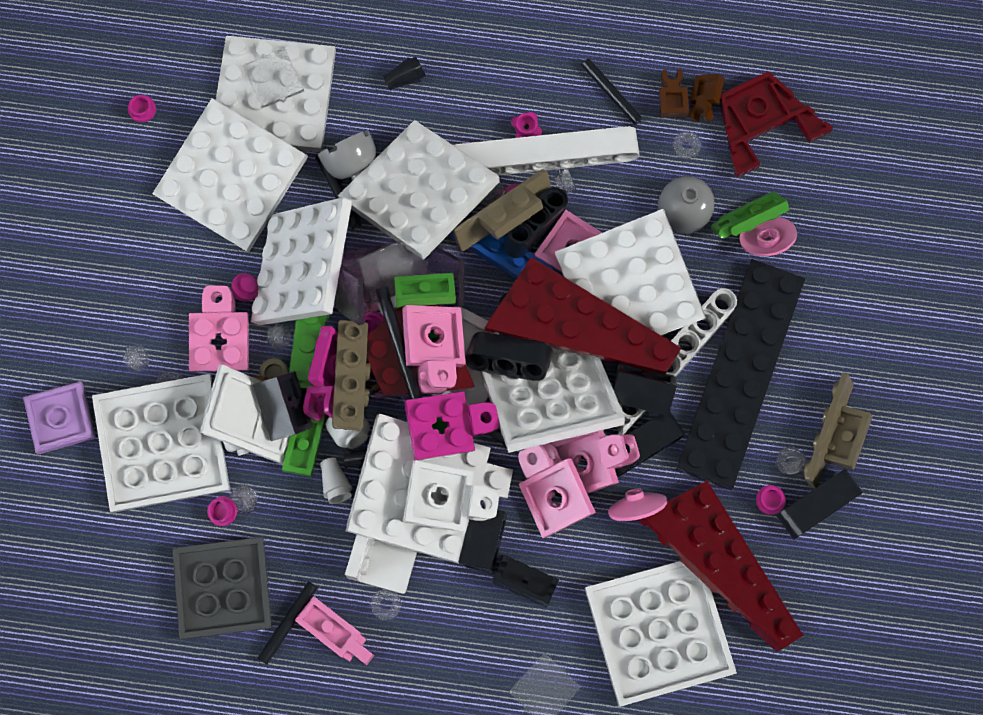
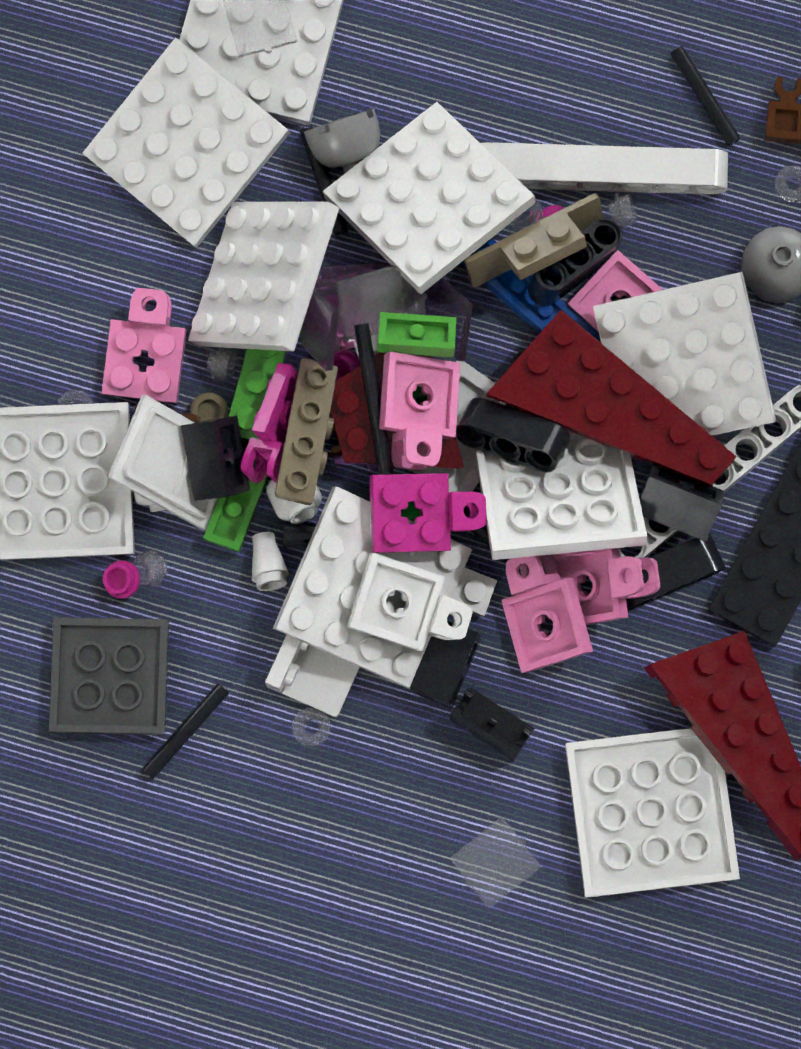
camera: 15 degrees right, 5 degrees up
clear plate [123,344,149,372] -> none
dark pink plate [128,95,156,123] -> none
dark pink plate [231,273,258,301] -> none
bright pink hinge [295,596,374,665] -> none
black cone [383,56,426,91] -> none
dark pink plate [511,112,542,138] -> none
bright pink dish [608,488,667,521] -> none

